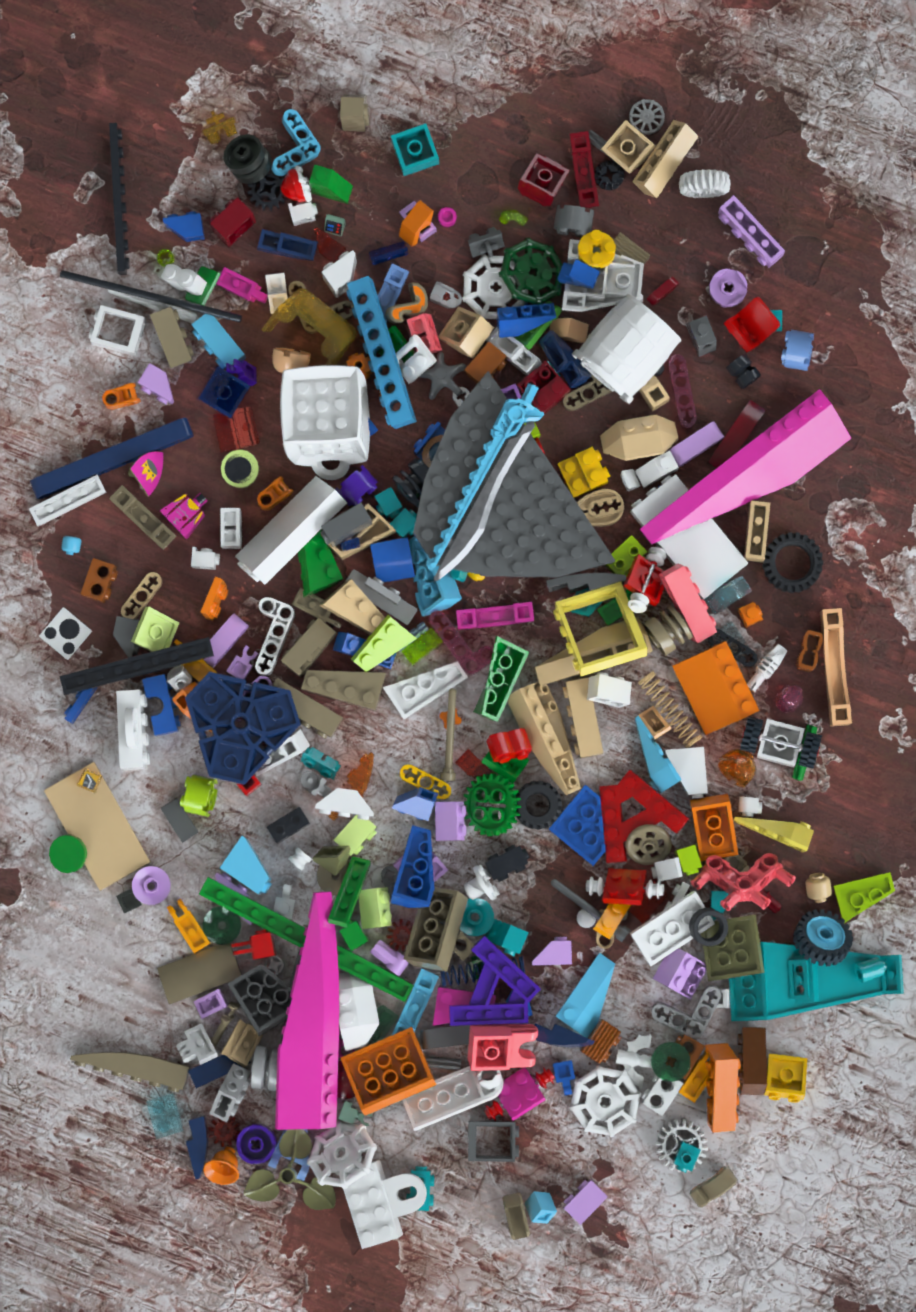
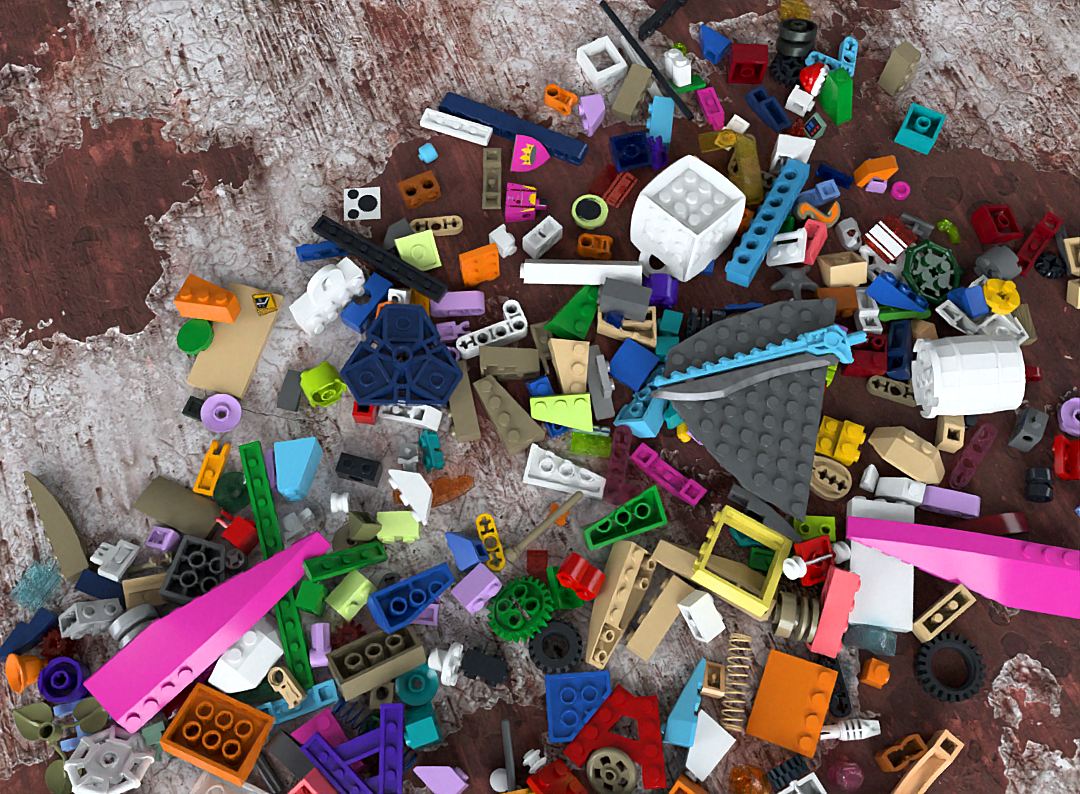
camera: 40 degrees right, 15 degrees down
none -> orange wedge [174,273,241,323]
none -> tan piece [268,666,307,709]
none -> slope [862,212,919,265]

